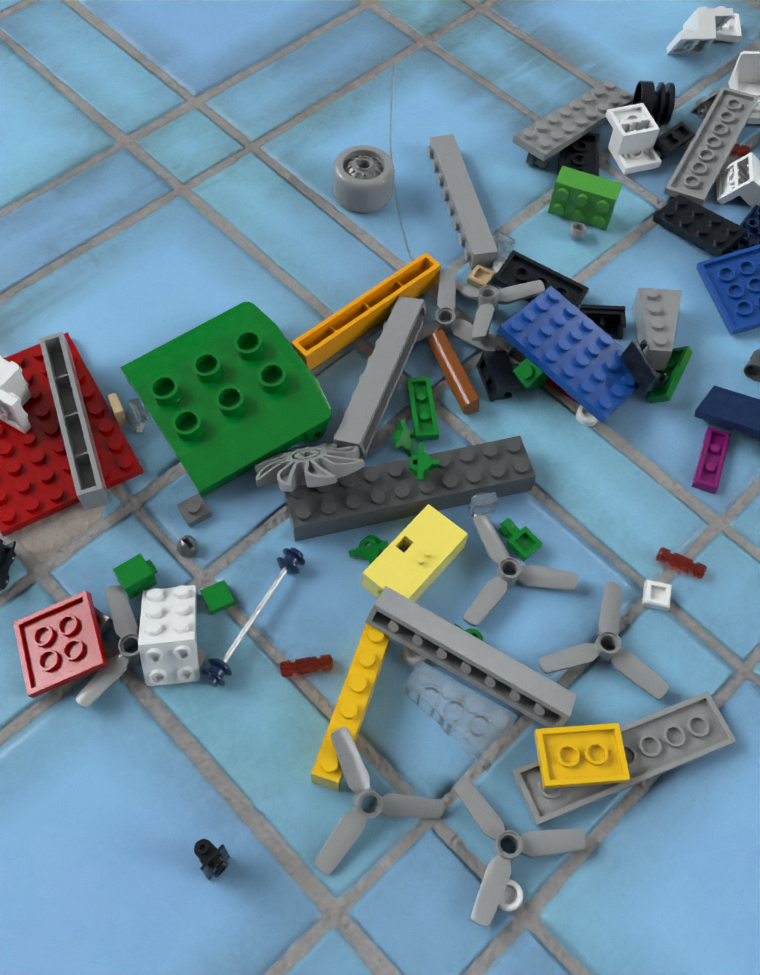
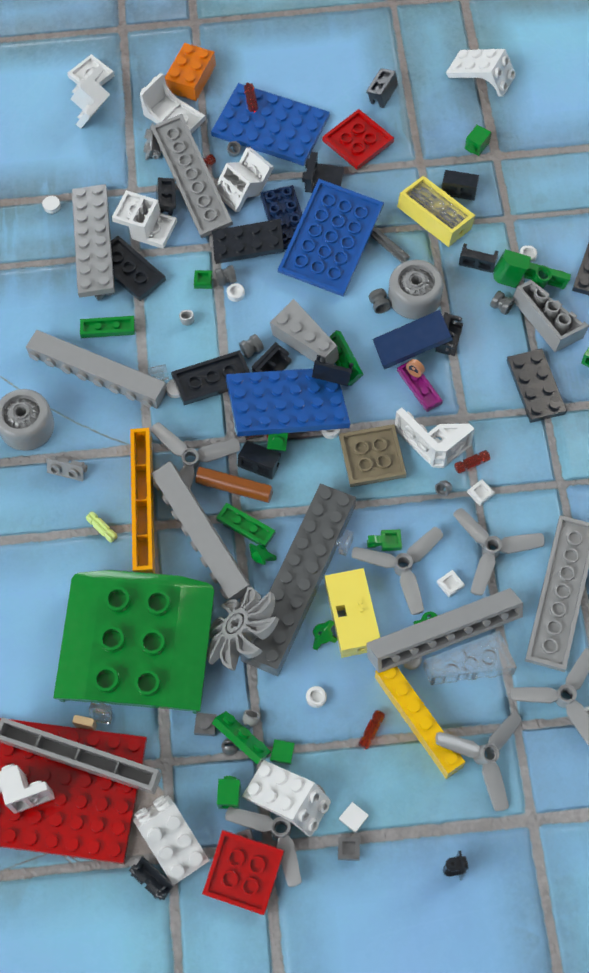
camera: 45 degrees left, 5 degrees up
dark blue axle [202,547,305,687] -> none
green piece [409,443,440,481] -> none
light grey piece [455,279,545,341] -> none
tan tile [467,264,496,289] -> none
yellow plate [534,723,630,789] -> none
bright green brick [548,166,622,230] -> none
black wheel [632,80,675,126] -> none
none -> white tile [42,196,61,214]
none -> light grey hinge [47,455,88,482]
none -> green plate [80,316,135,338]
none -> yellowish green axle [86,512,117,542]
none -> white bracket [133,796,210,885]
none -> green tile [194,270,213,289]
none -> green plate [212,711,272,764]
none -> dark grey wheel [215,265,237,287]
none -> white tile [227,283,245,302]
none -> dark grey wheel [239,334,264,359]
none -> light grey hinge [243,709,260,727]
none -> white tile [306,686,326,708]
none -> flat silver plate [338,837,360,861]
none -> dark tan plate [339,424,406,487]
none -> white tile [339,802,369,833]
none -> white bracket [395,408,474,468]
none -> nougat tile [406,359,425,377]
none -> flat silver hinge [435,480,452,497]
none -> white tile [437,570,465,598]

